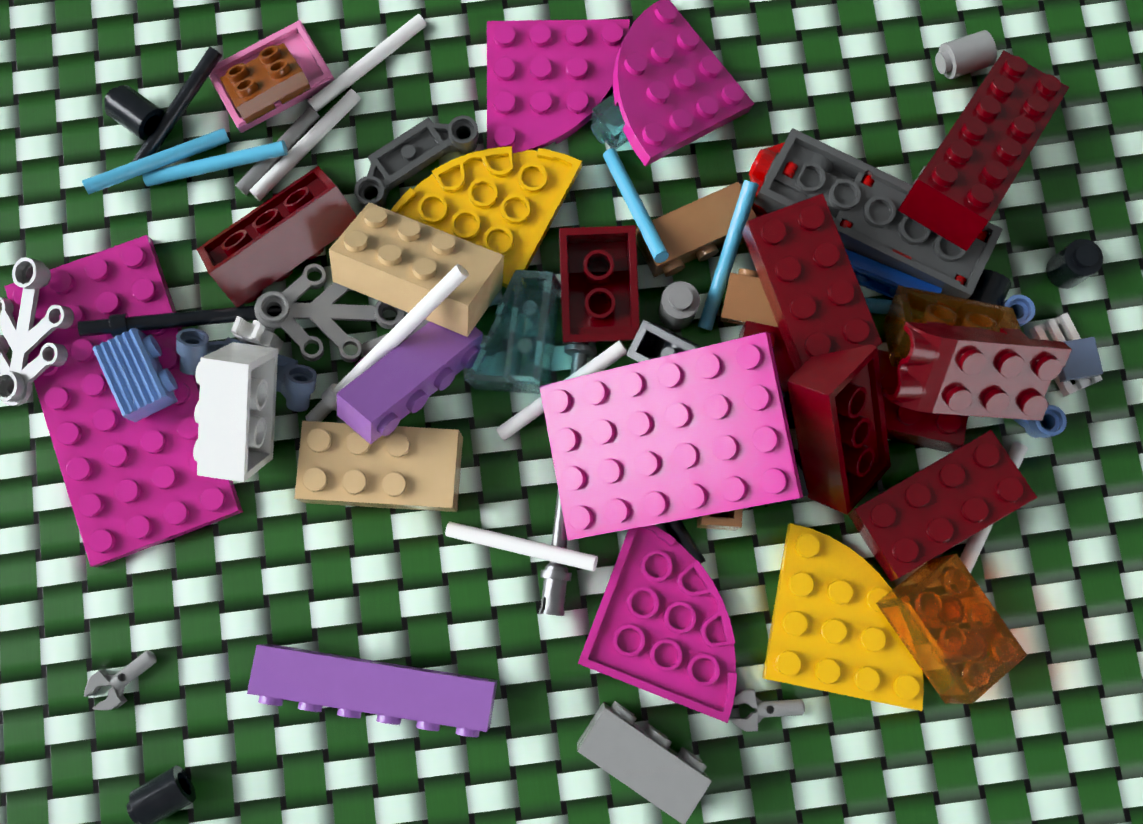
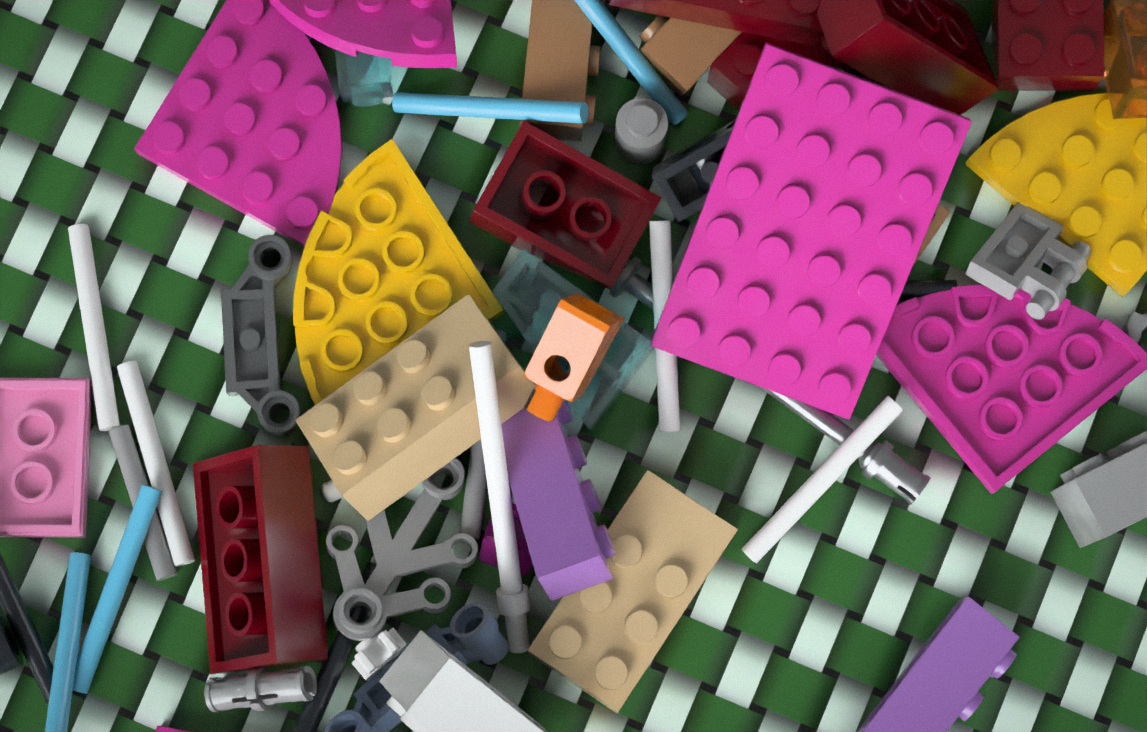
camera: 65 degrees left, 0 degrees up
dark orange plate [220,43,311,124] -> none
none -> light grey pin [204,666,317,712]
none -> torso [524,293,625,422]
none -> light grey plate [965,202,1092,320]

